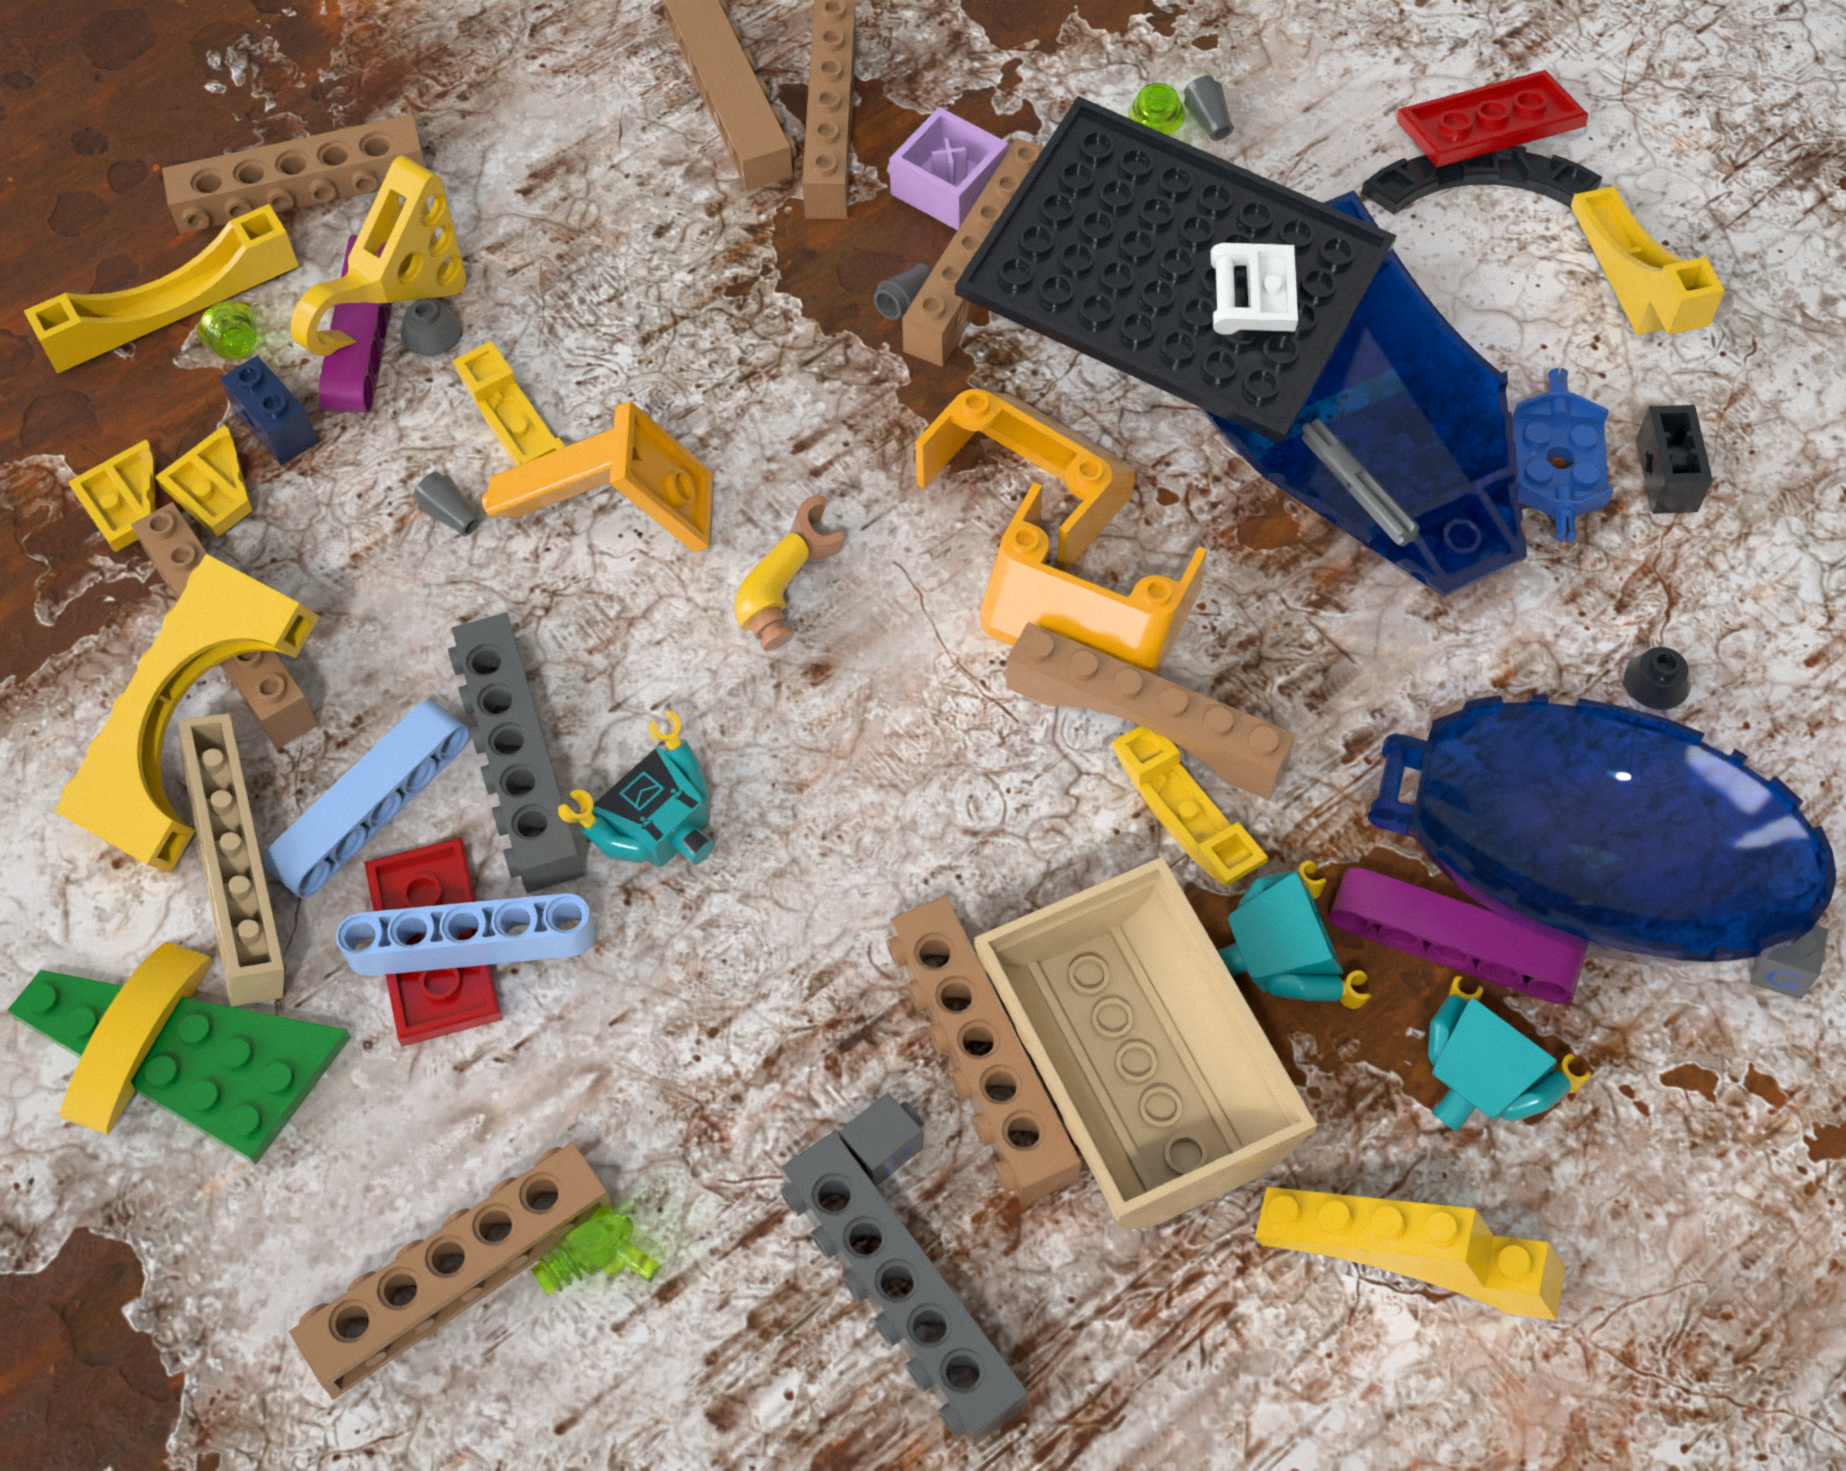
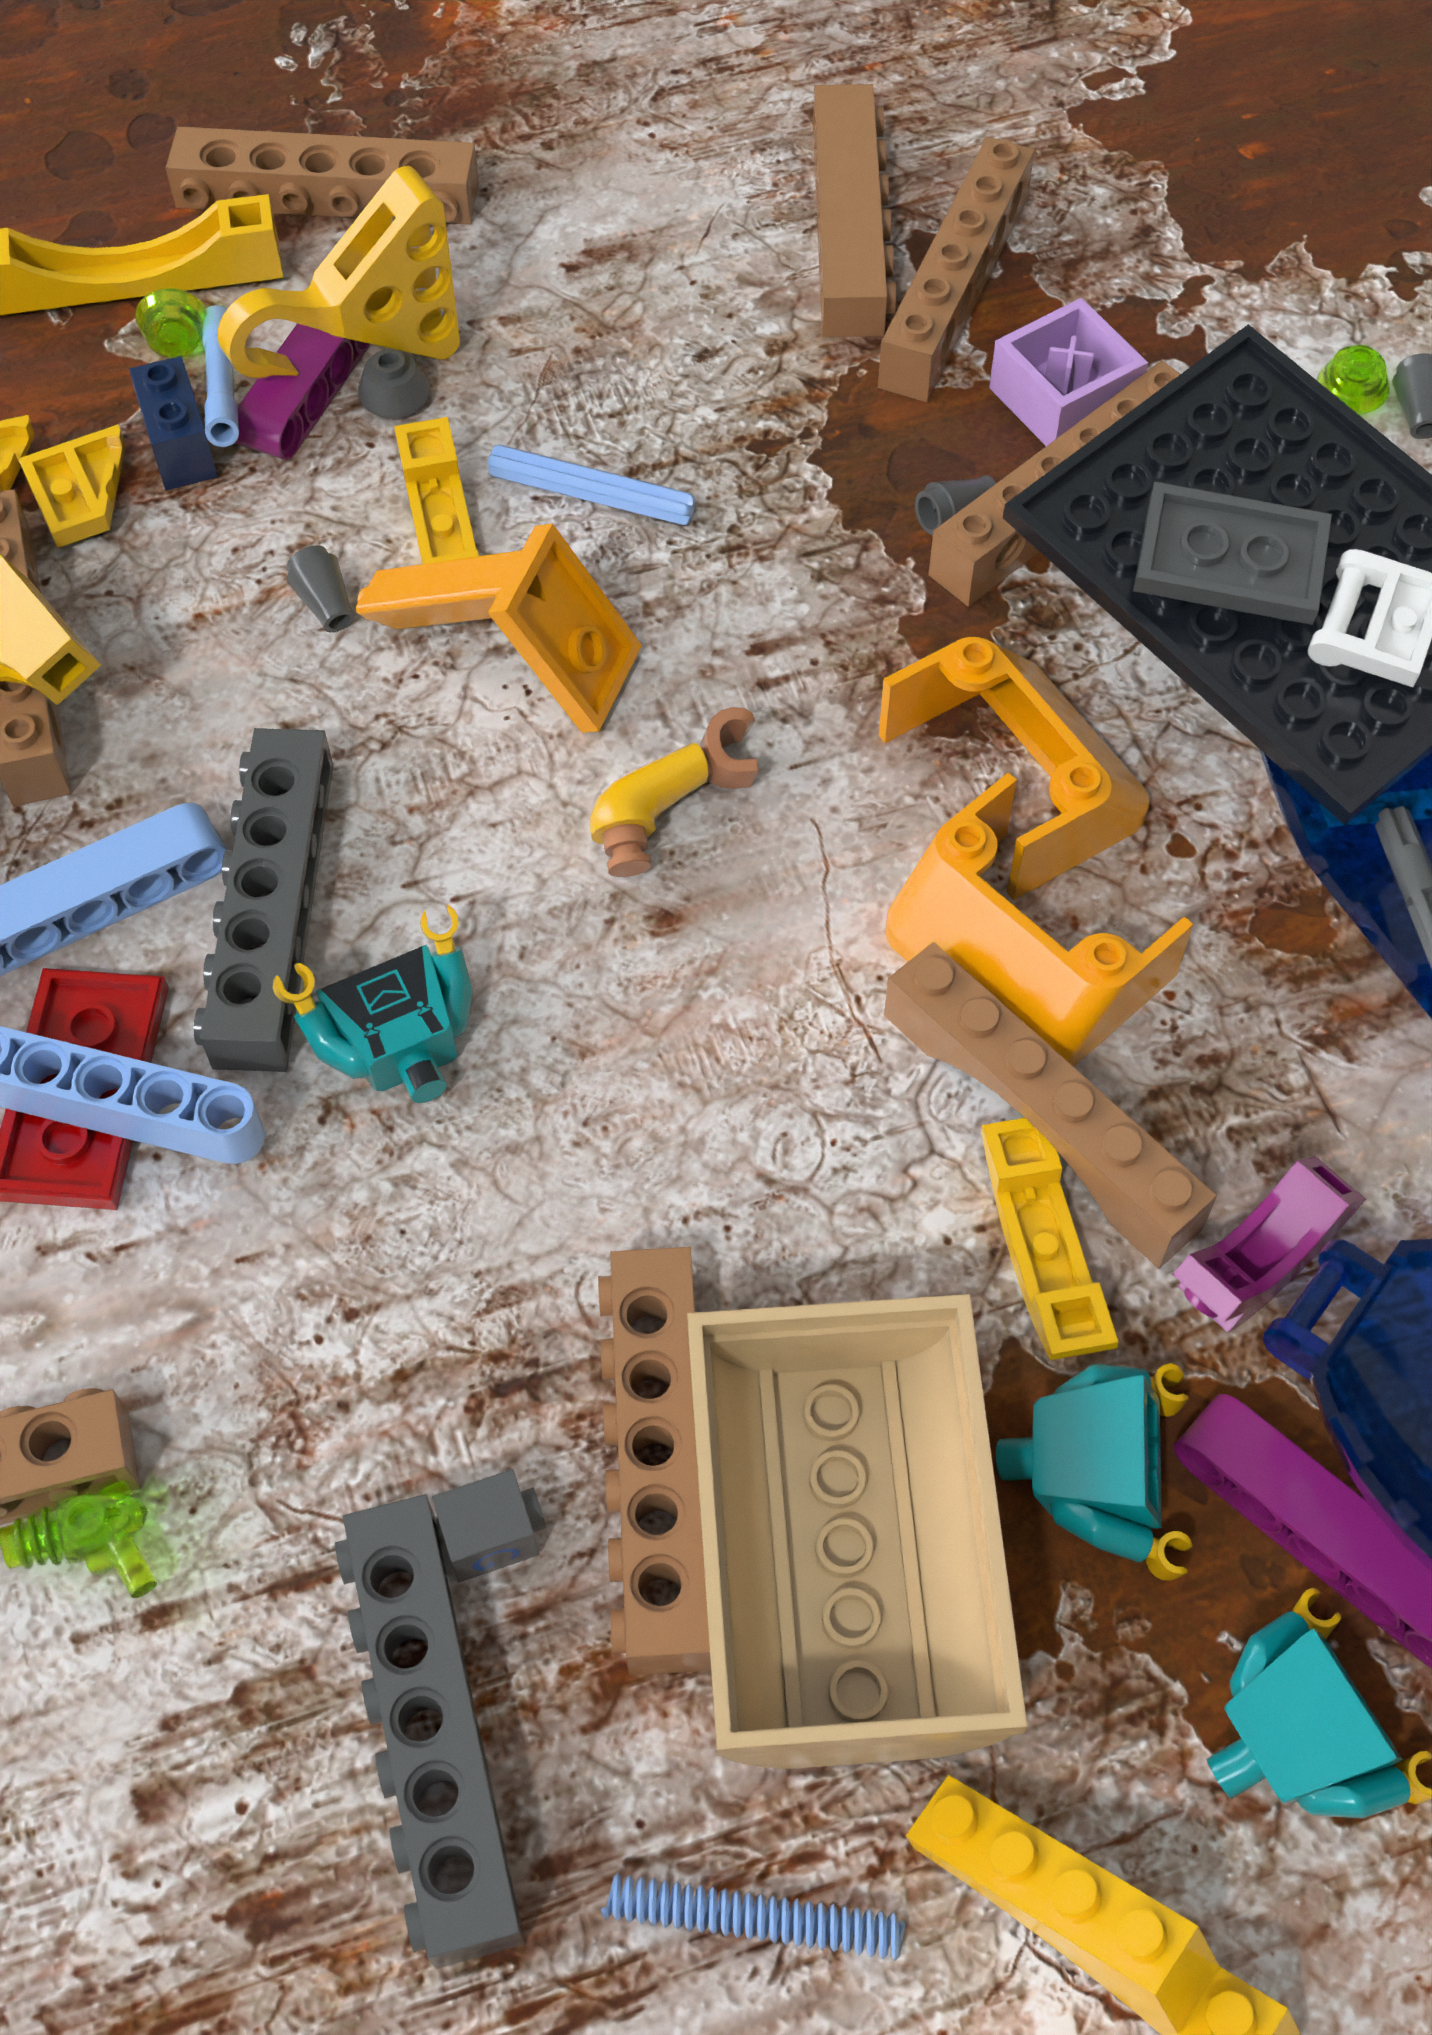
camera: 20 degrees right, 0 degrees up
none -> light blue piece [202,305,239,447]
none -> light blue axle [488,444,695,526]
none -> light blue piece [601,1873,906,1961]
none -> dark grey plate [1133,481,1332,625]
none -> magenta arch [1172,1156,1366,1333]

